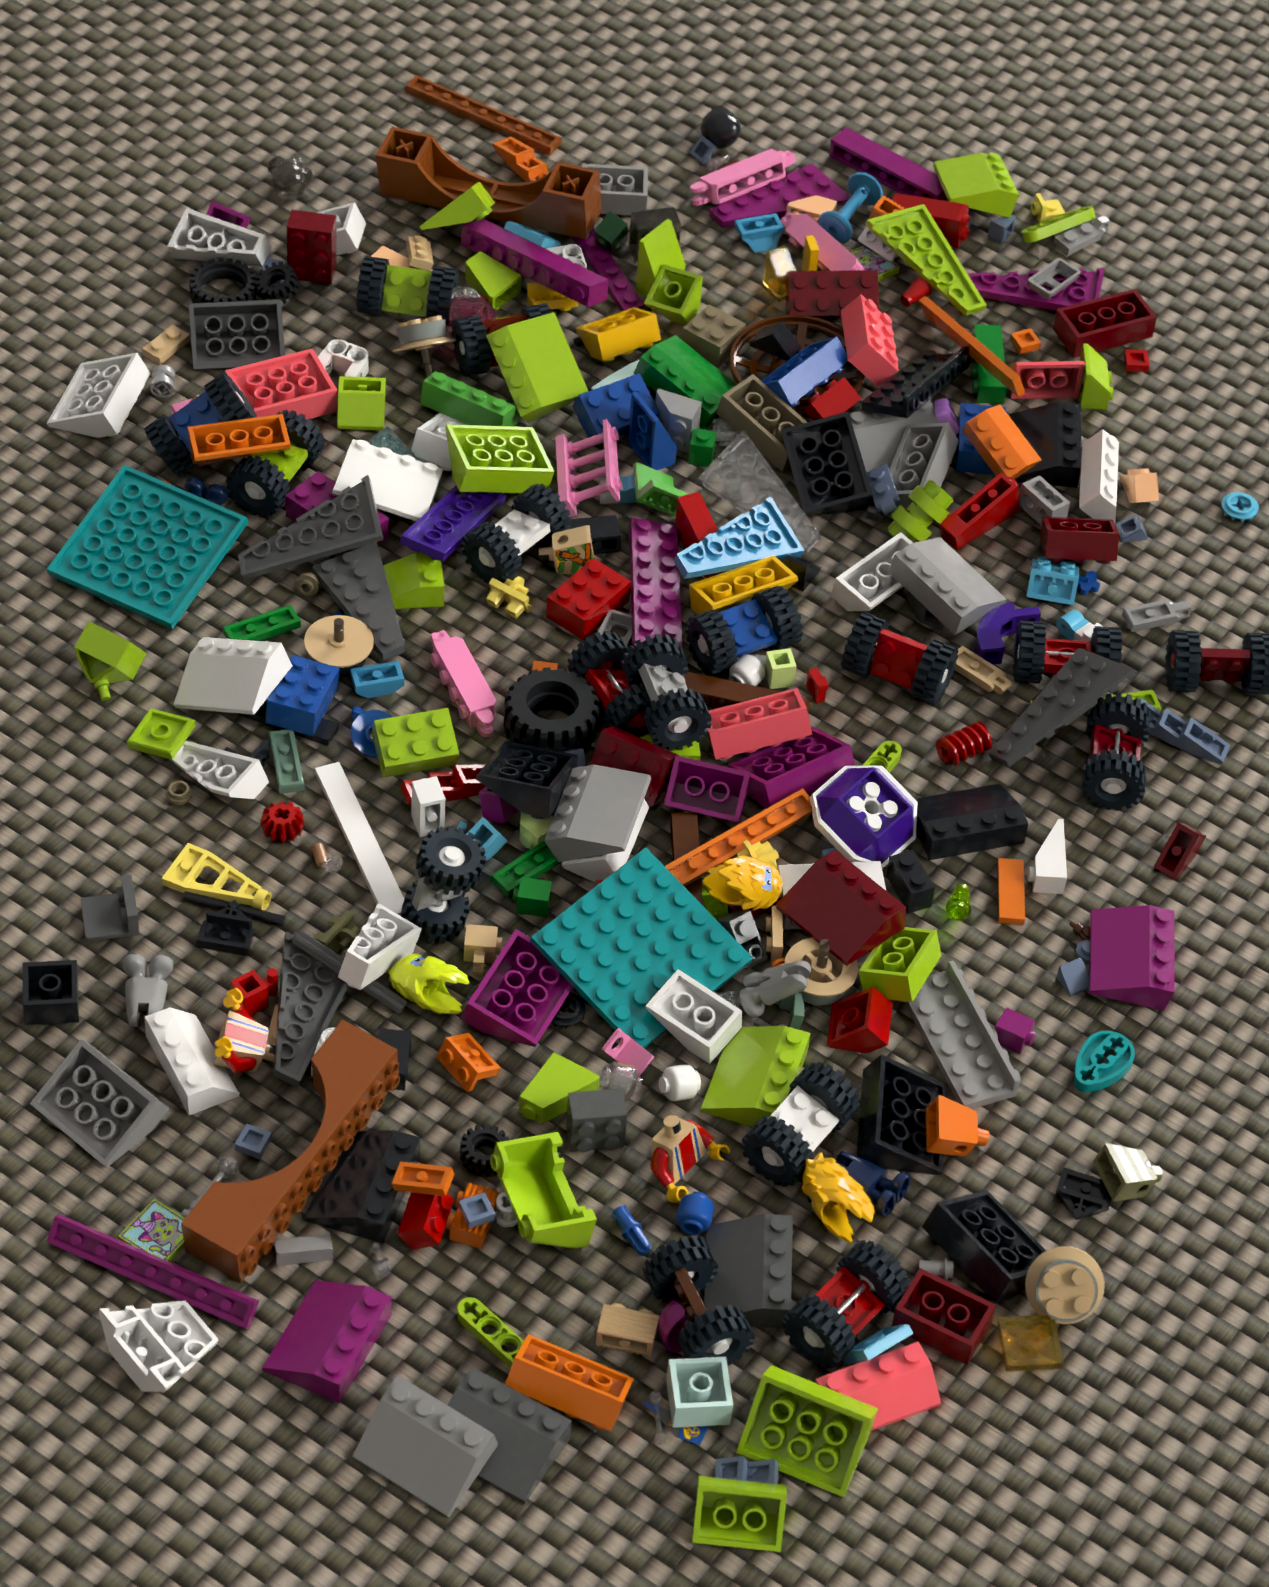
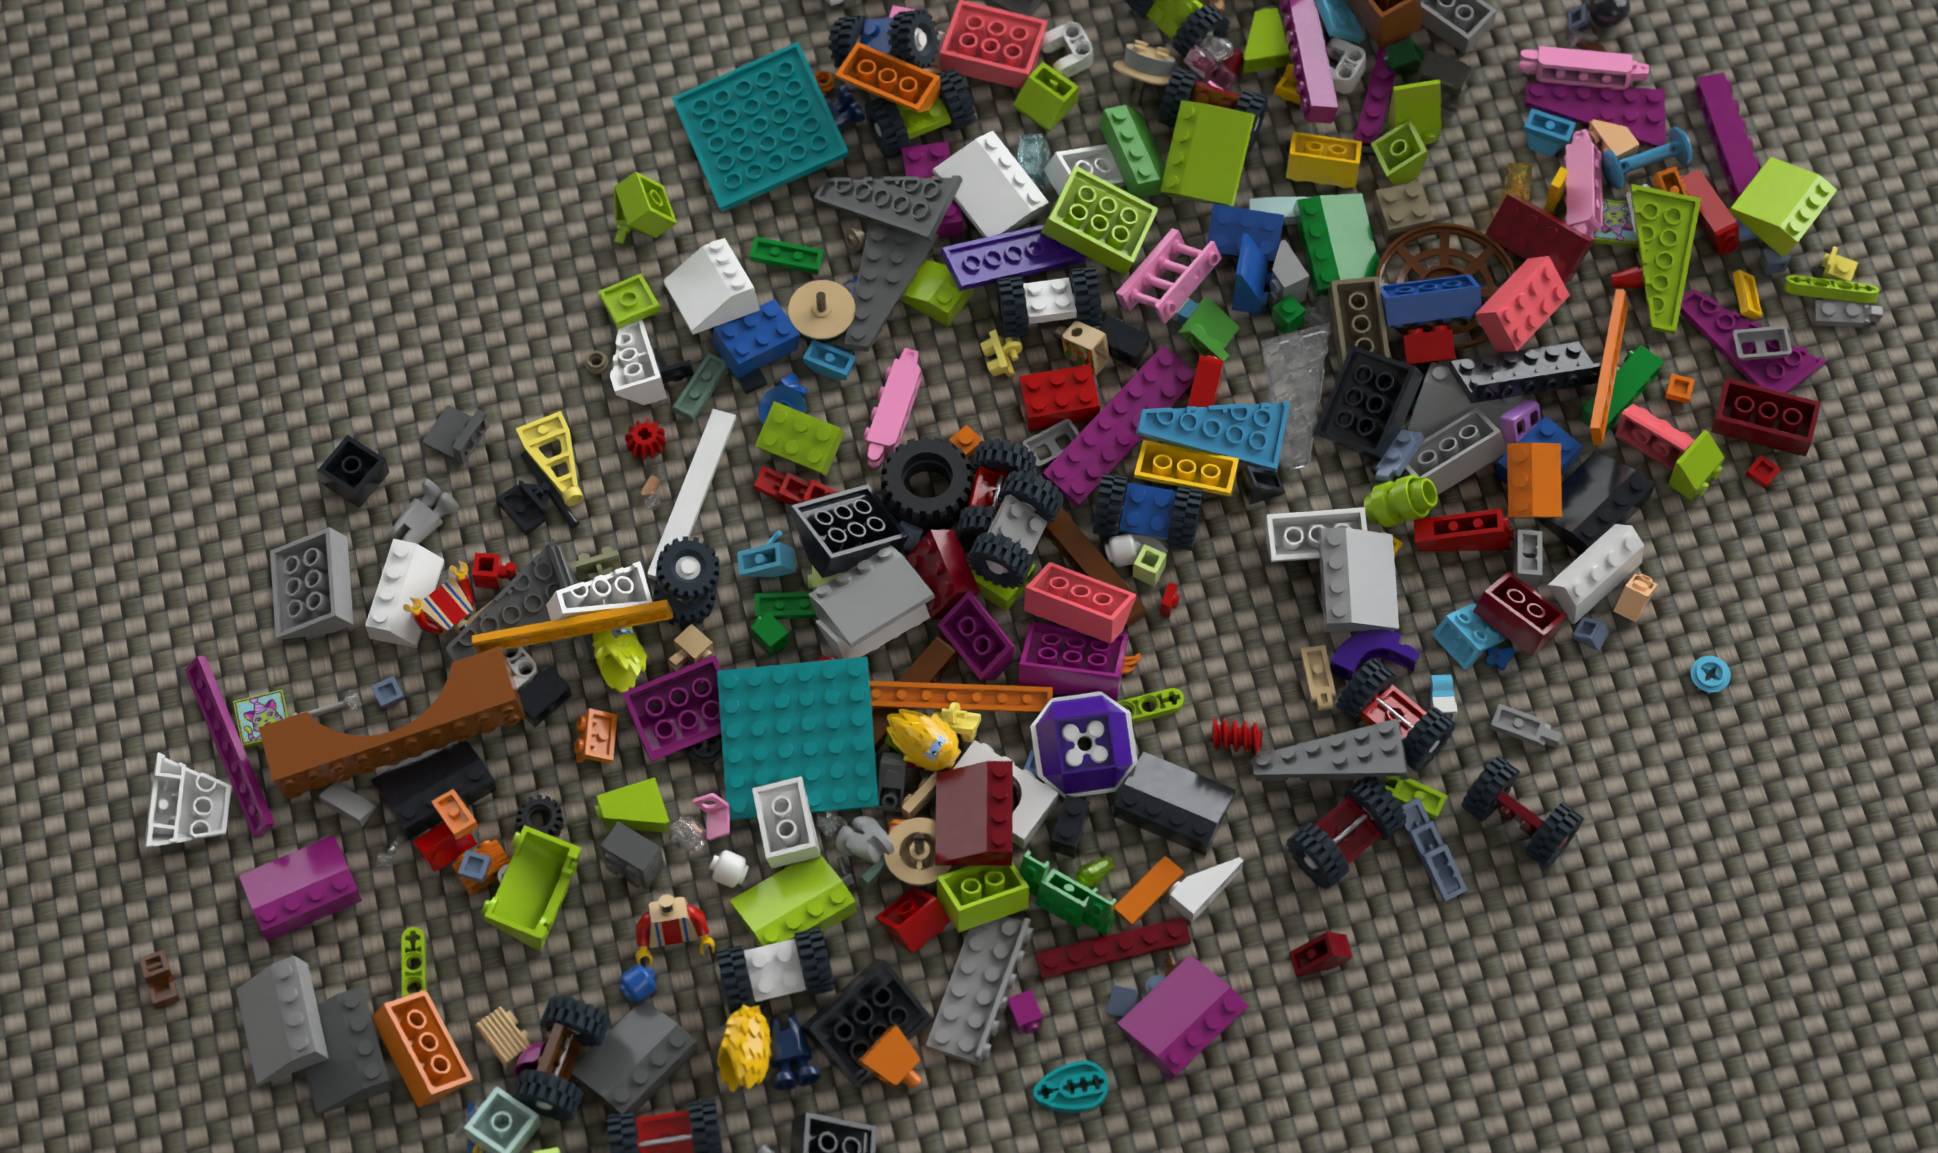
camera: 45 degrees right, 15 degrees up
white brick [411,776,445,837] -> none
blue axle [611,1205,652,1256] -> none
black slope [750,321,801,361] -> none
black plate [841,612,959,705] -> none
none -> reddish brown slope [139,950,180,1009]
none -> light orange tile [472,600,673,653]
none -> green bracket [1019,851,1117,935]
none -> dark red plate [1035,917,1191,980]
none -> yellow tile [1733,270,1762,321]

